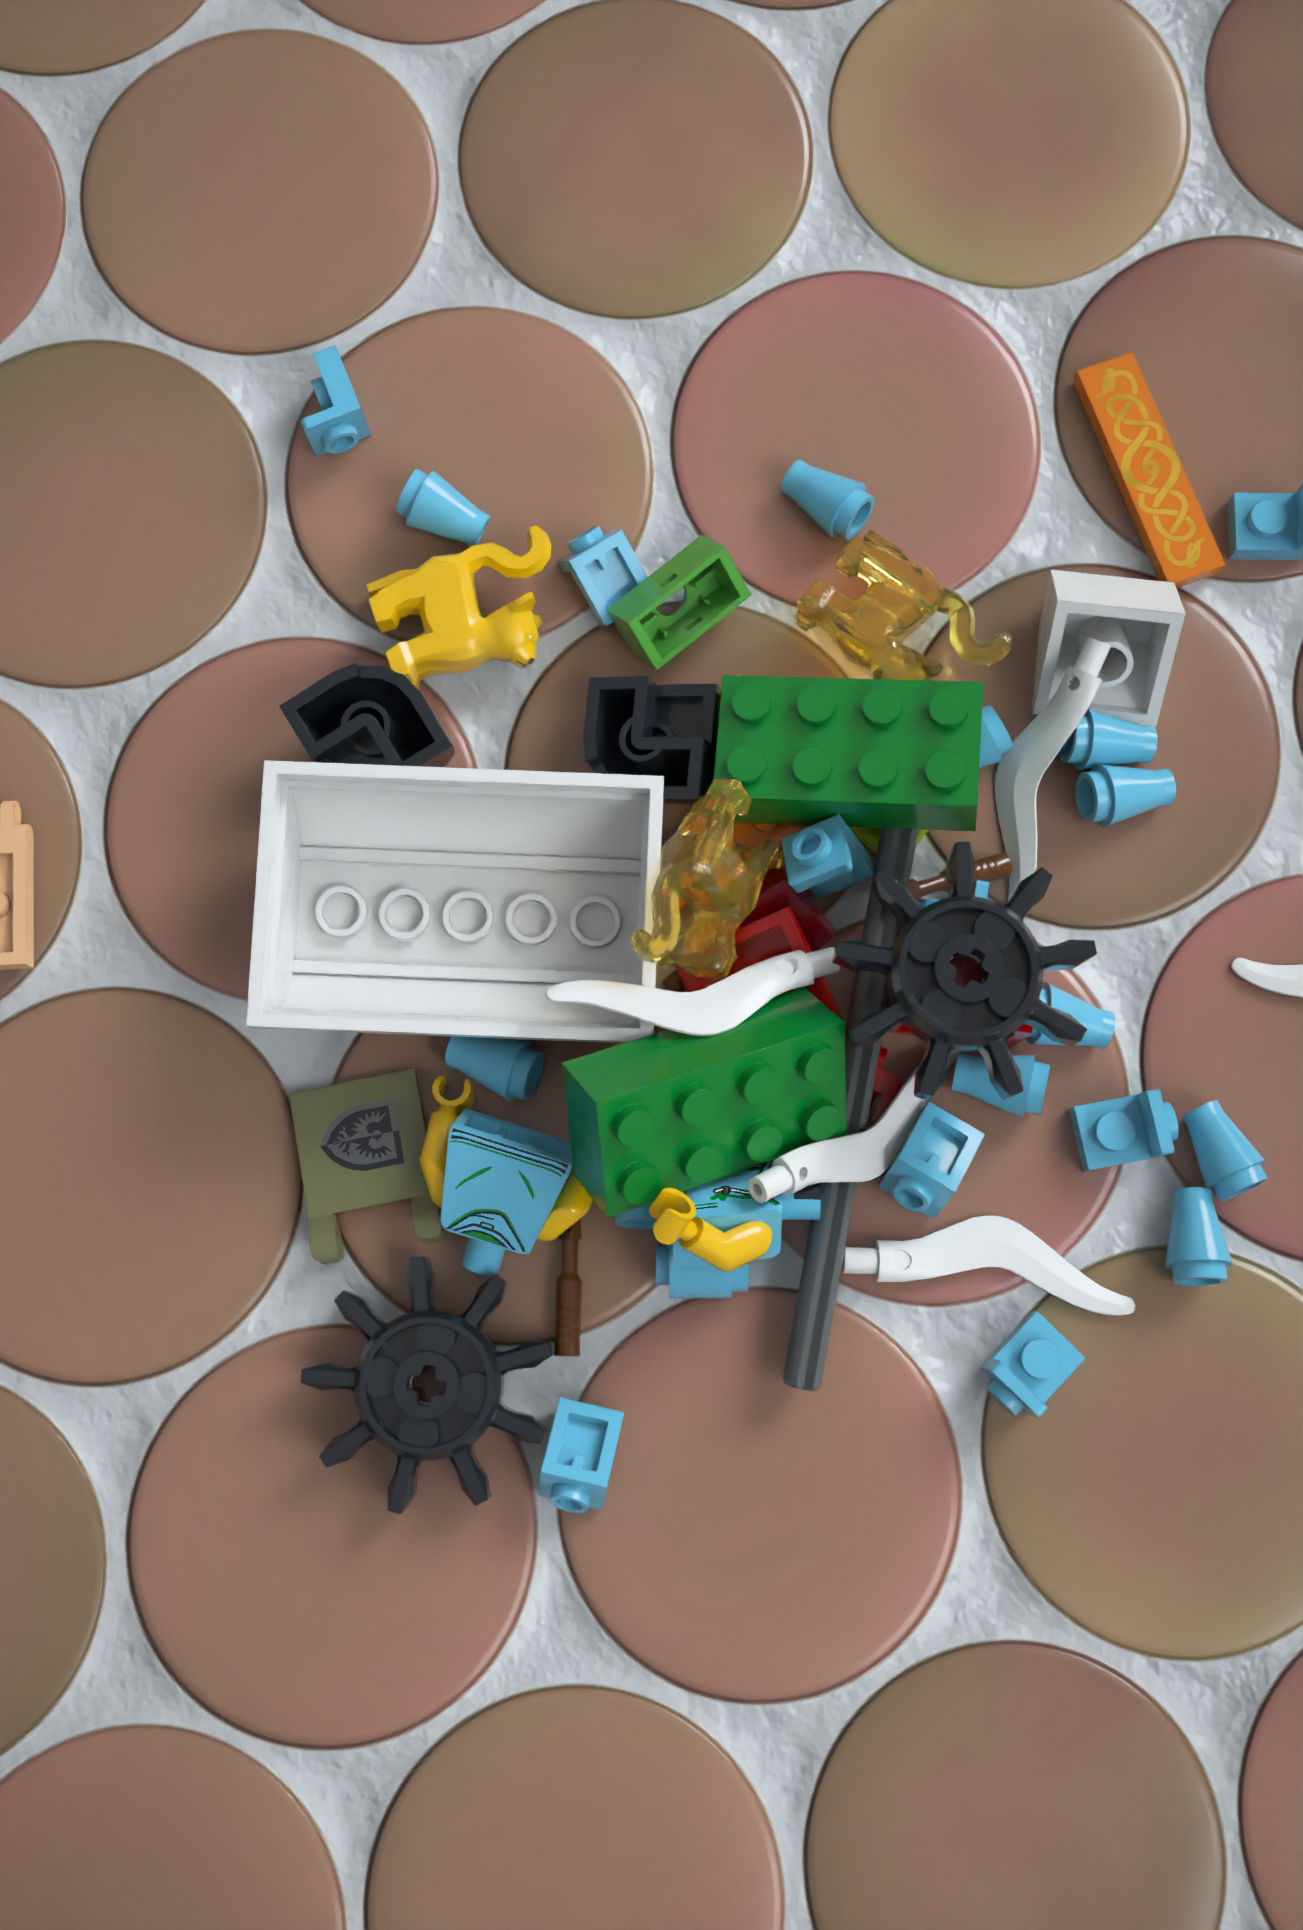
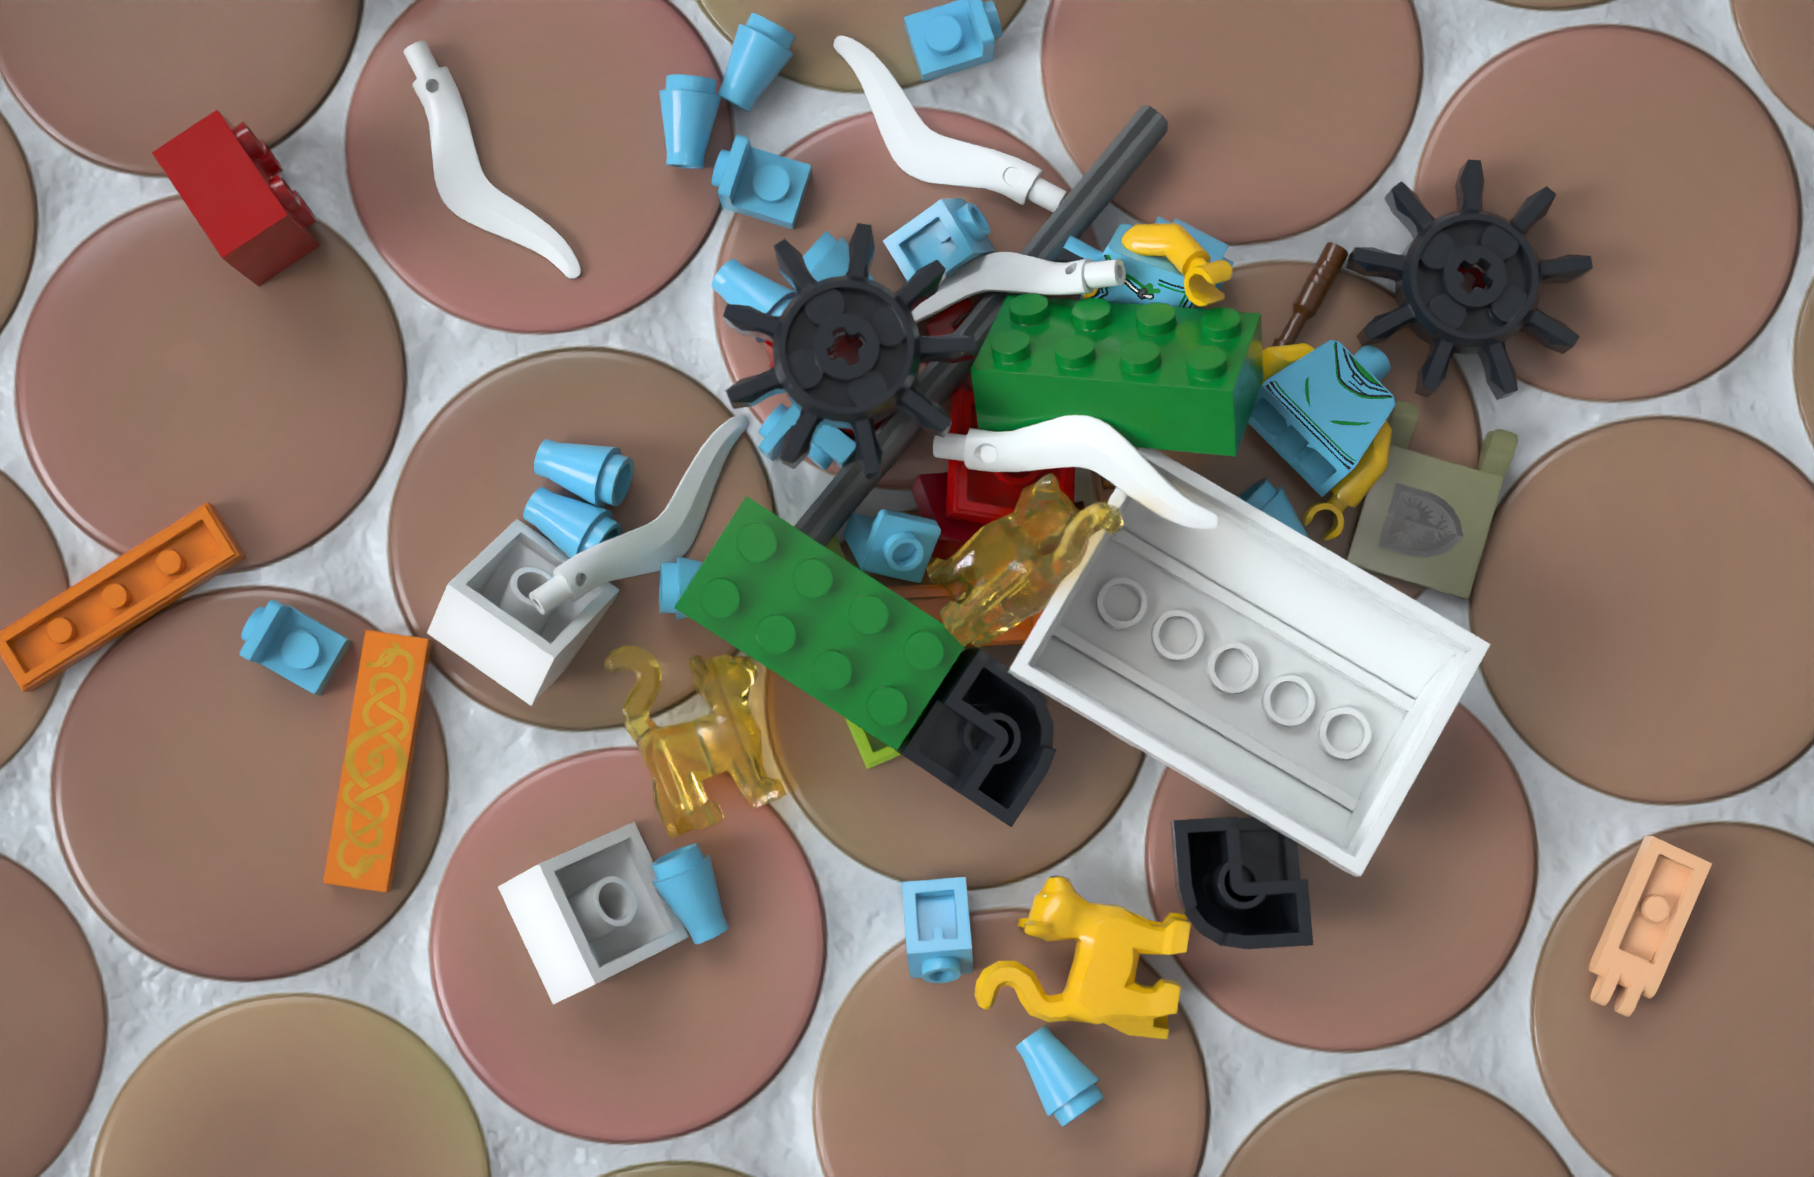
camera: 150 degrees left, 5 degrees up
medium azure bracket [539,1397,624,1513] -> none
bright green piece [607,535,751,671] -> none
reddish brown piece [903,853,1012,902] -> none
none -> white slope [498,822,689,1004]

